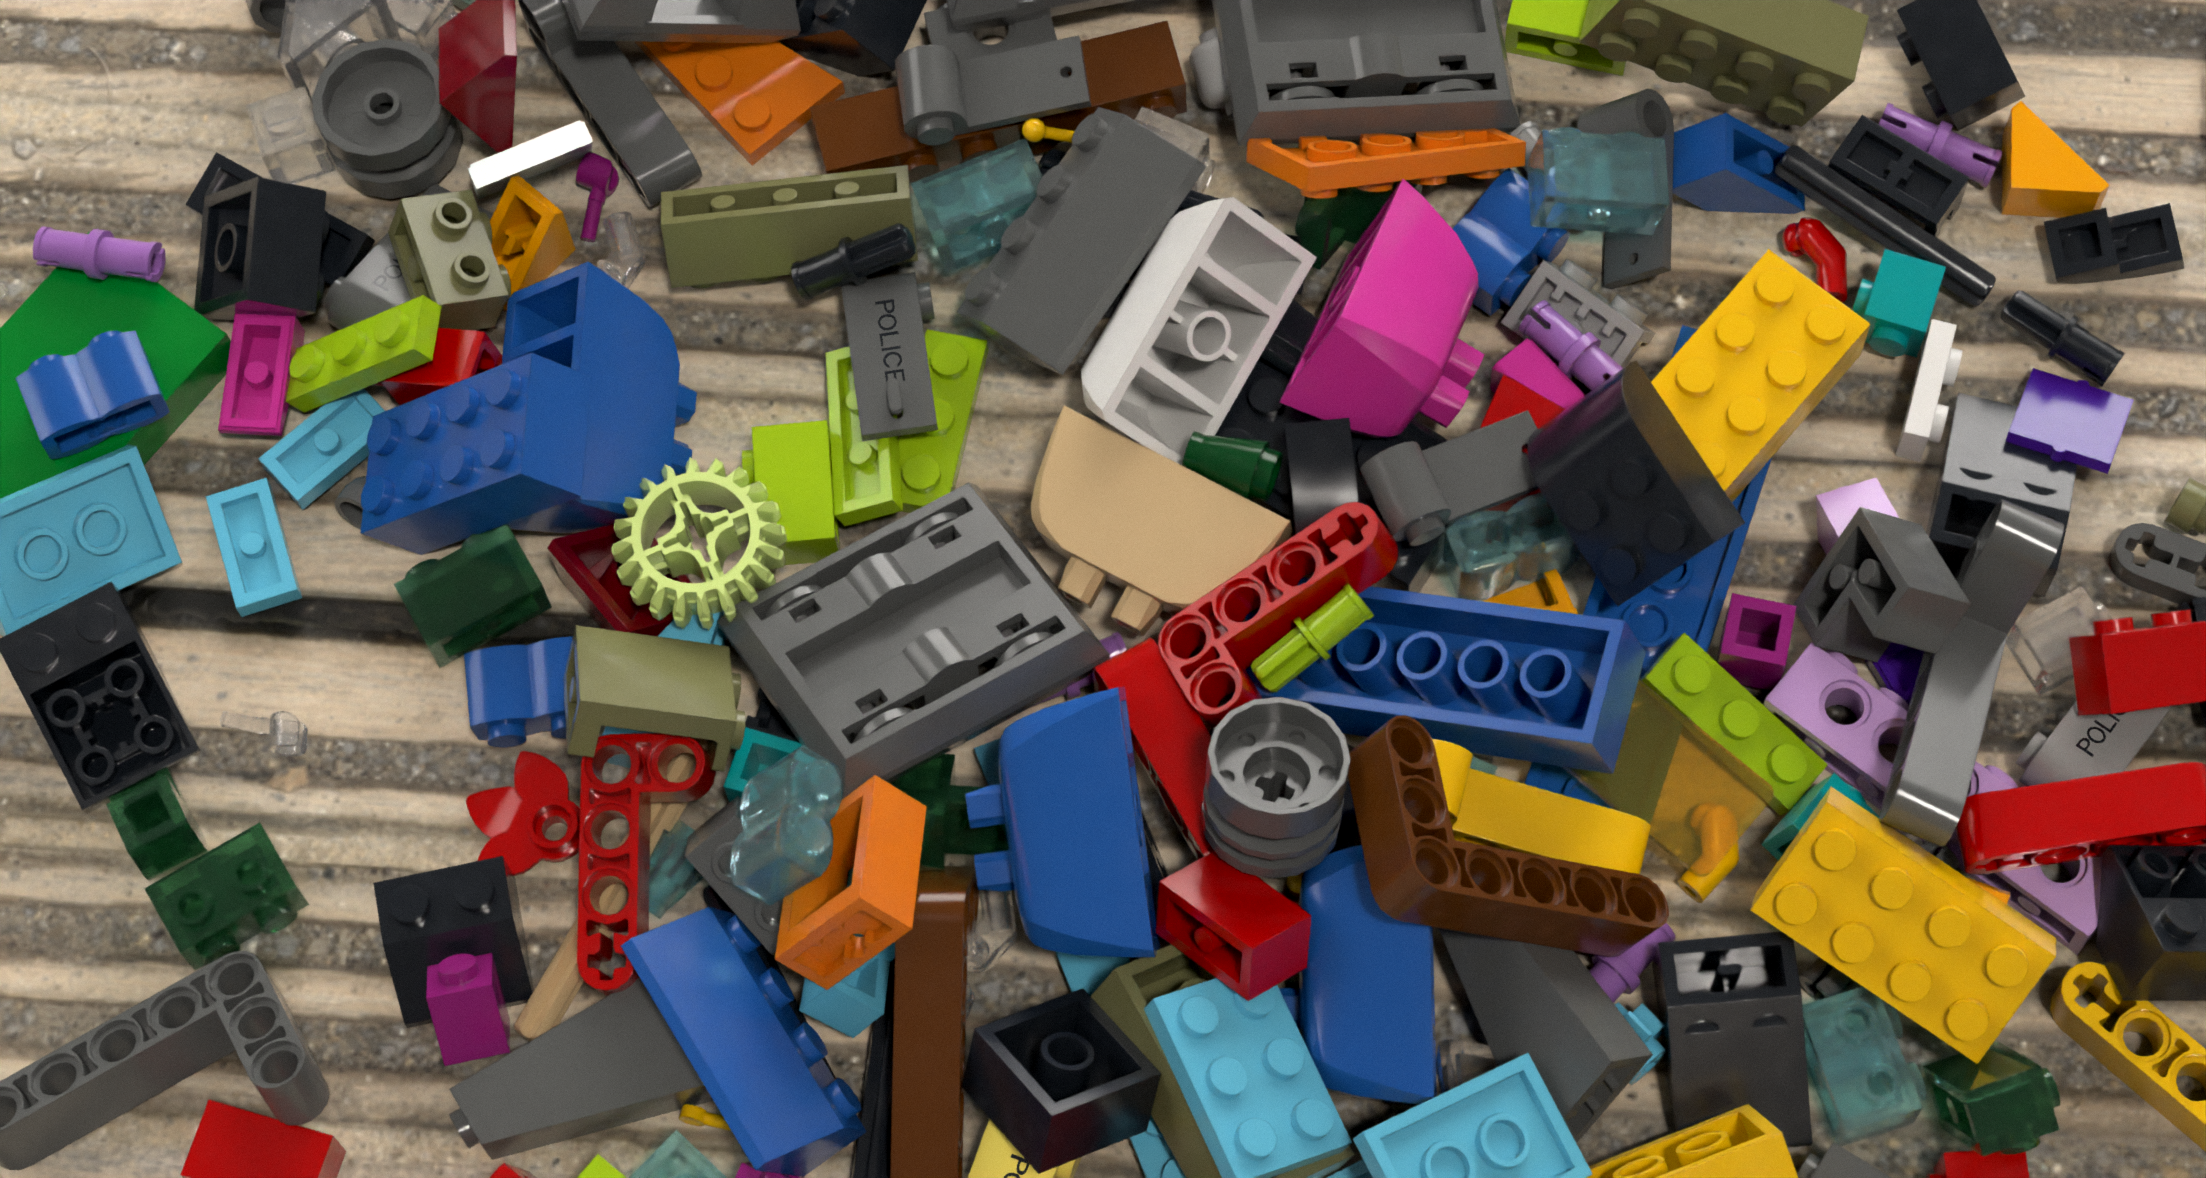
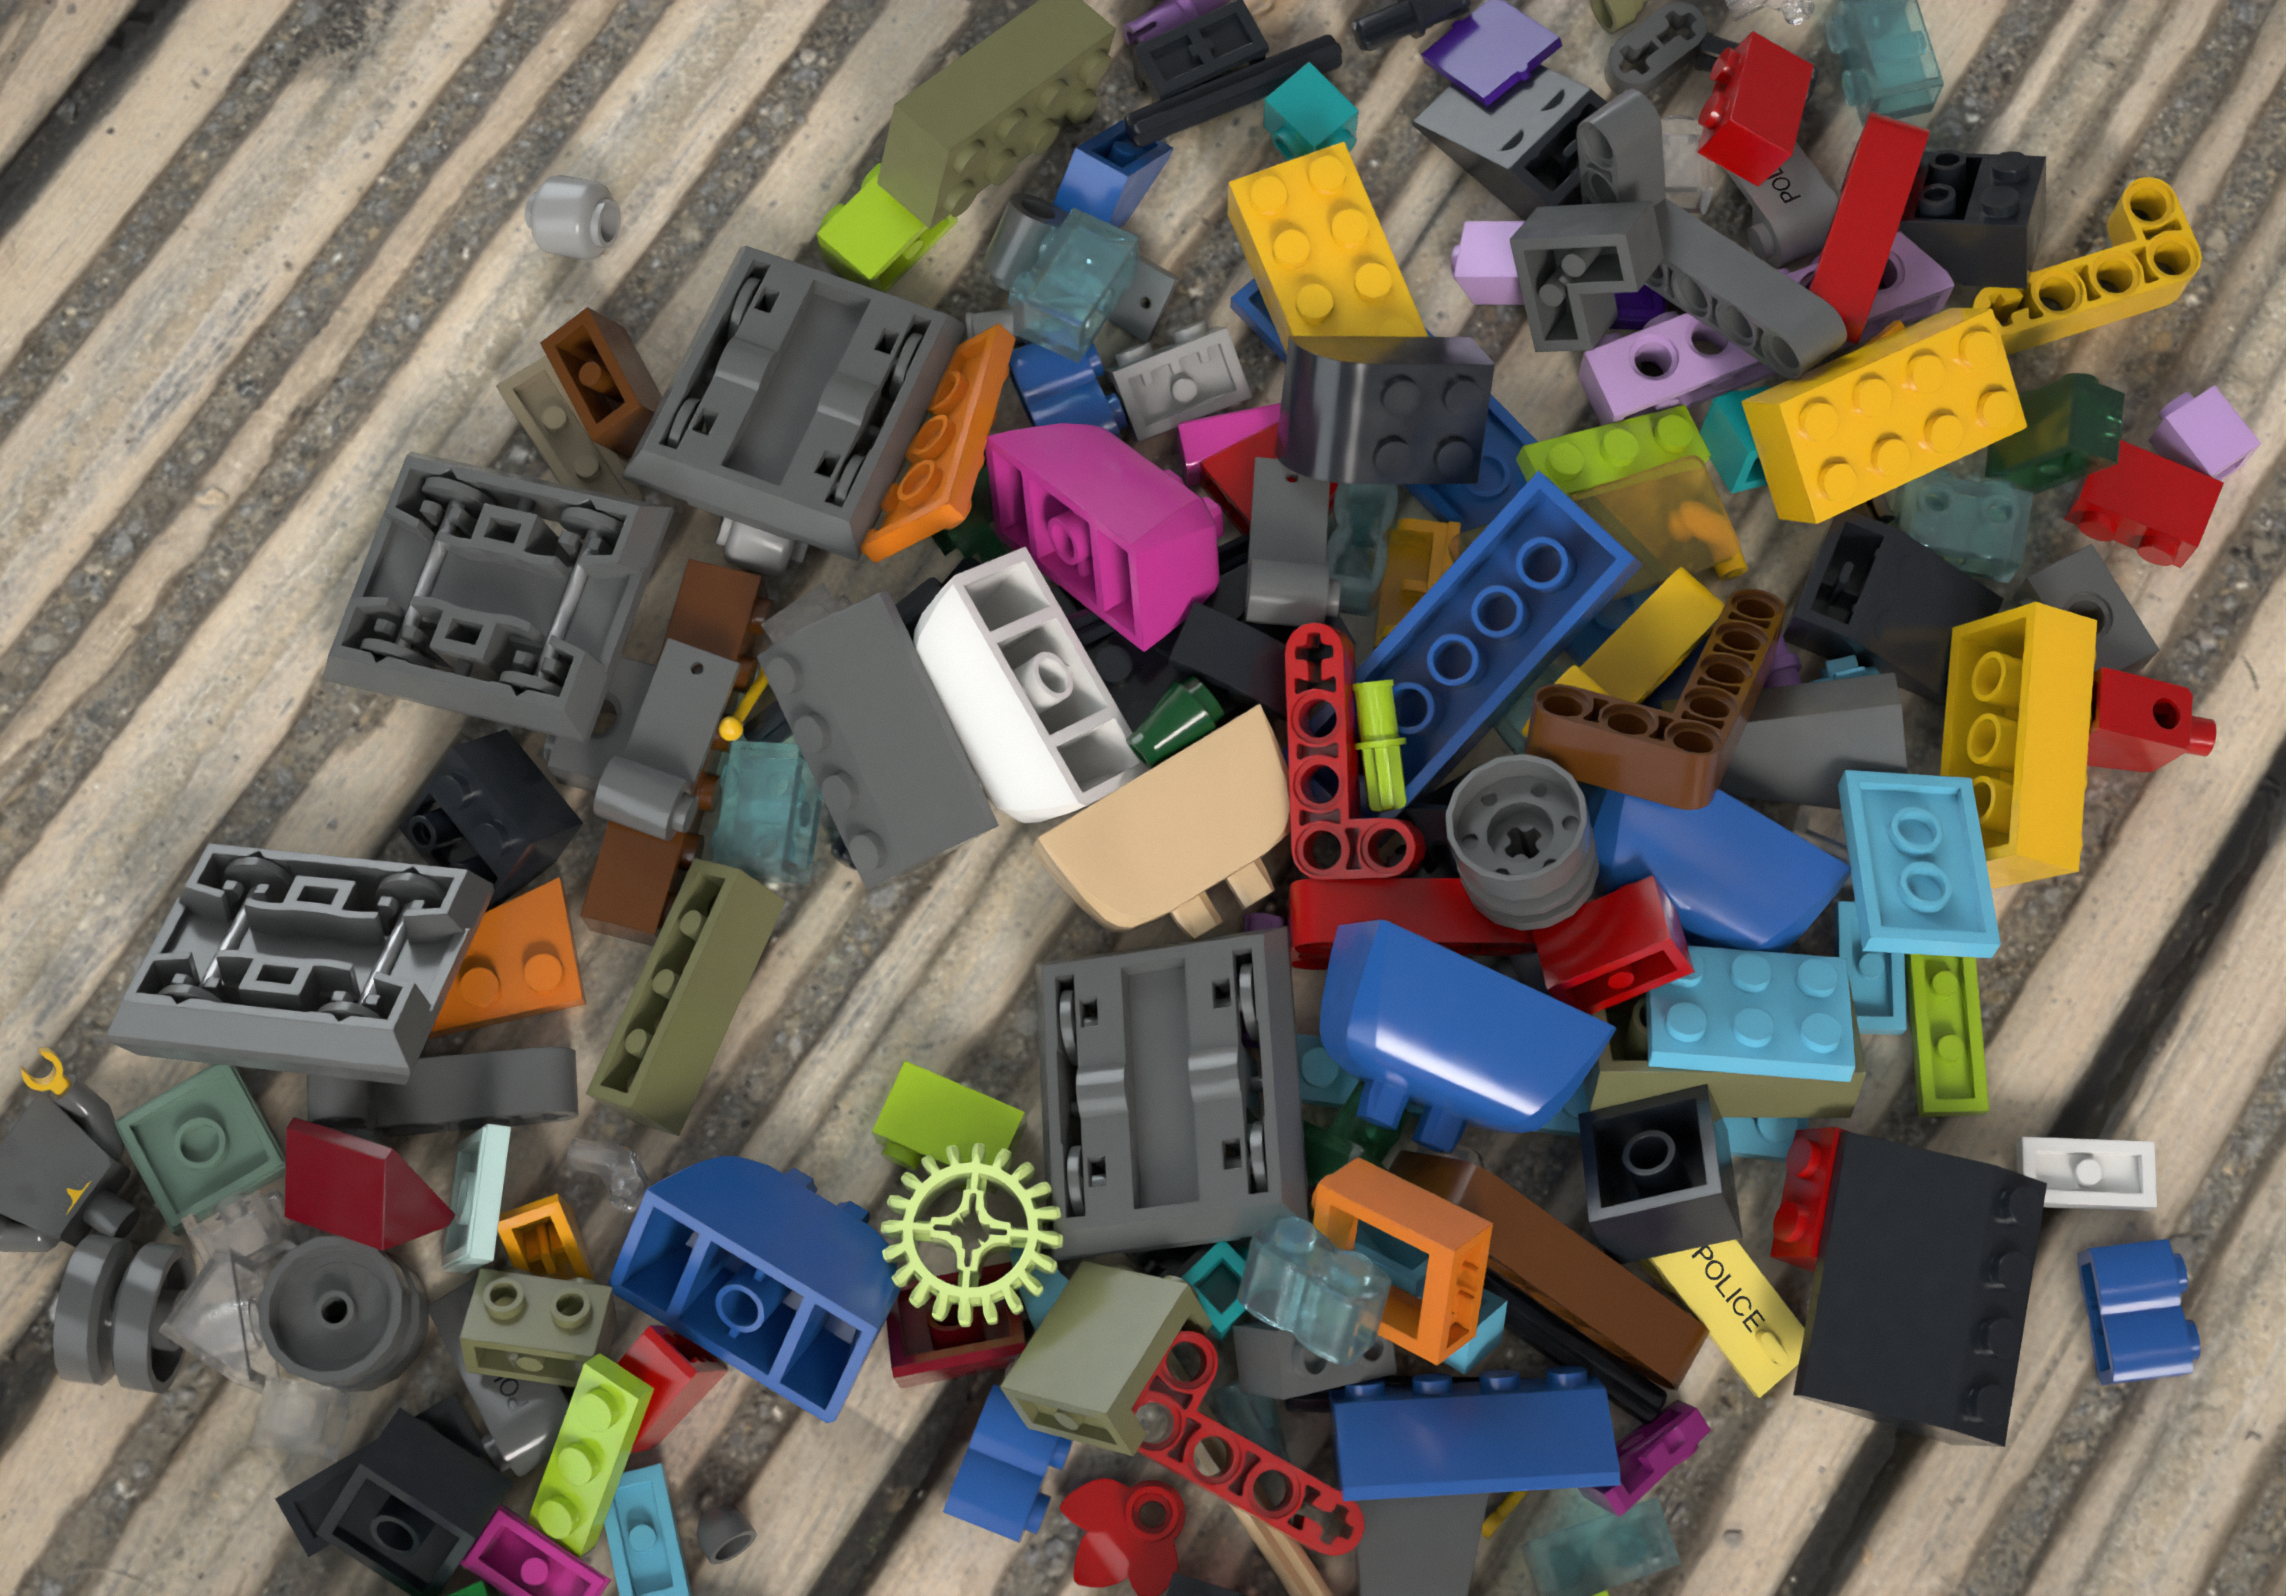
camera: 65 degrees left, 5 degrees up
blue brick [360,353,592,555] -> none
clear green brick [394,524,552,668] -> none
magenta hand [576,152,619,242] -> none
black axle [791,223,916,301] -> none
lime plate [825,346,903,526] -> none
dark grey door [841,272,938,441] -> none
lime plate [899,329,989,513] -> none
medium lavender pin [1519,300,1623,391] -> none
magenta brick [1716,593,1797,691] -> none
red arm [1782,217,1847,303] -> none
white plate [1895,319,1963,462] -> none

